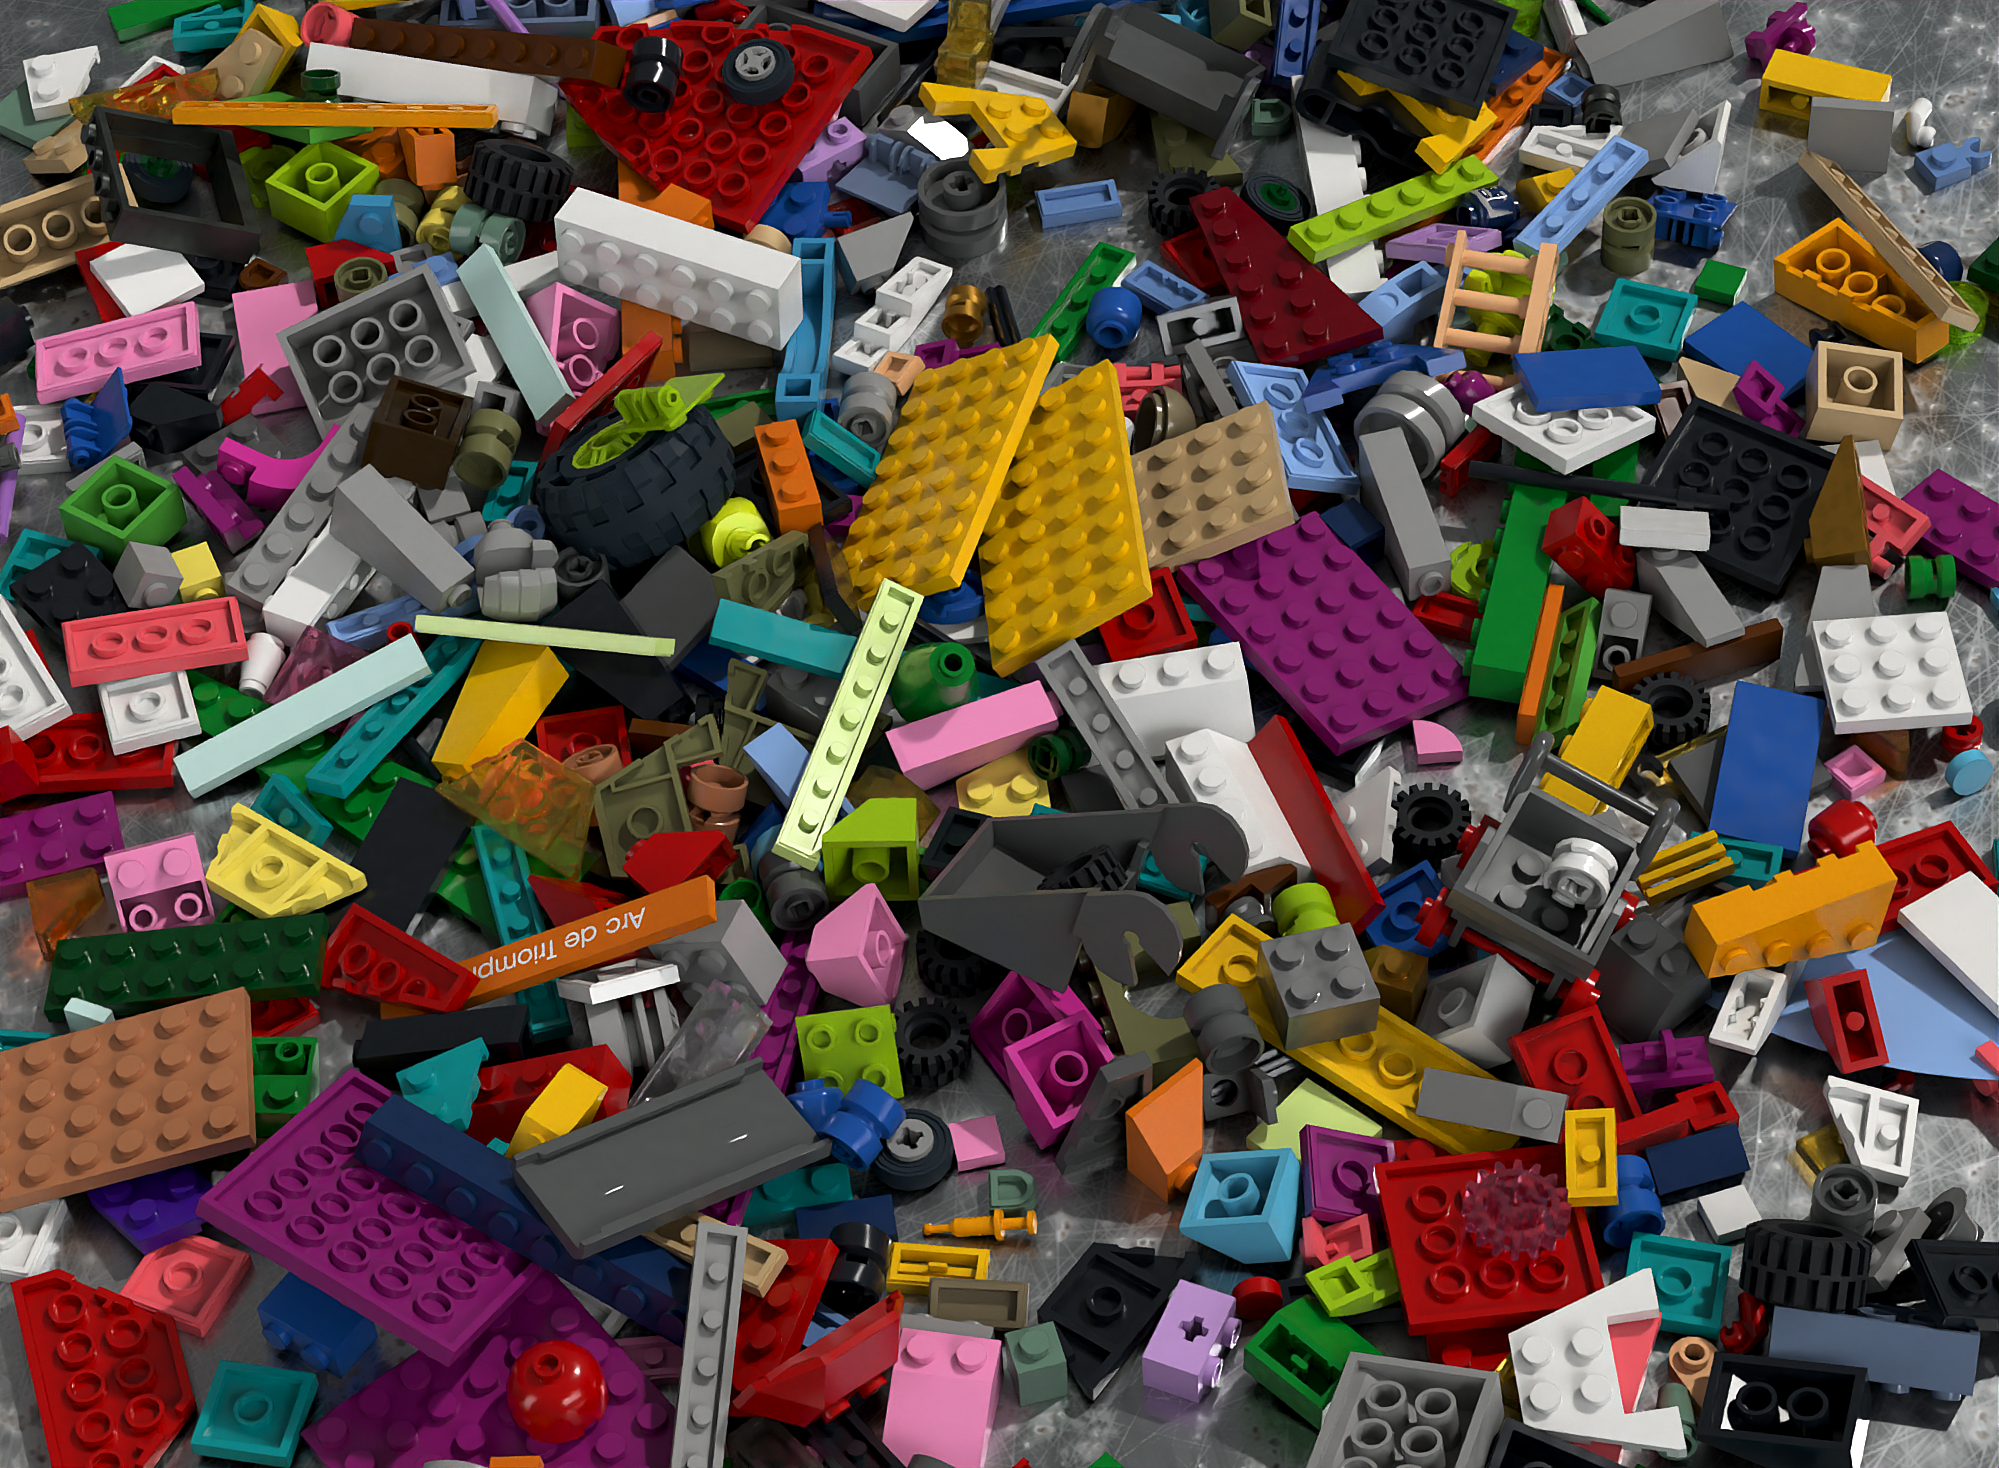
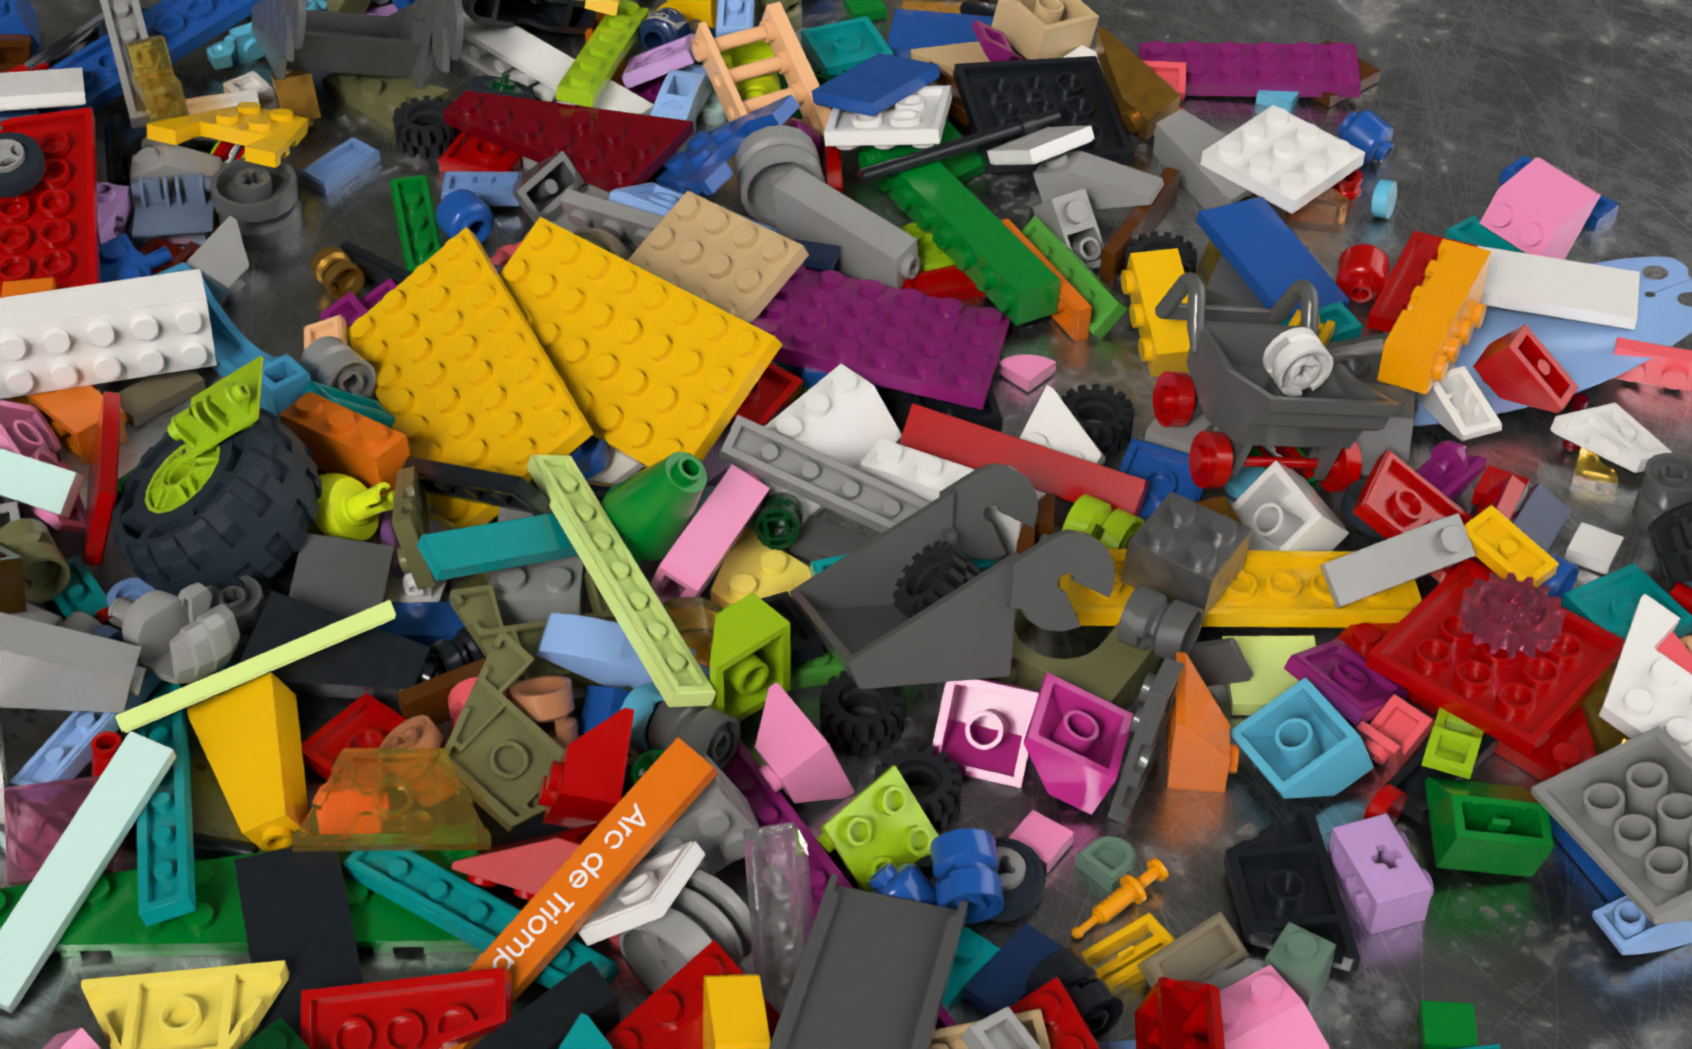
camera: 45 degrees left, 5 degrees down
teal plate [250,773,334,849] -> none
white slope [832,256,952,376] -> none
black plate [993,27,1092,67] -> none
red brick [1541,496,1640,601] -> none
bright pink tile [1823,744,1886,802] -> none
green wheel [1904,554,1956,599] -> none

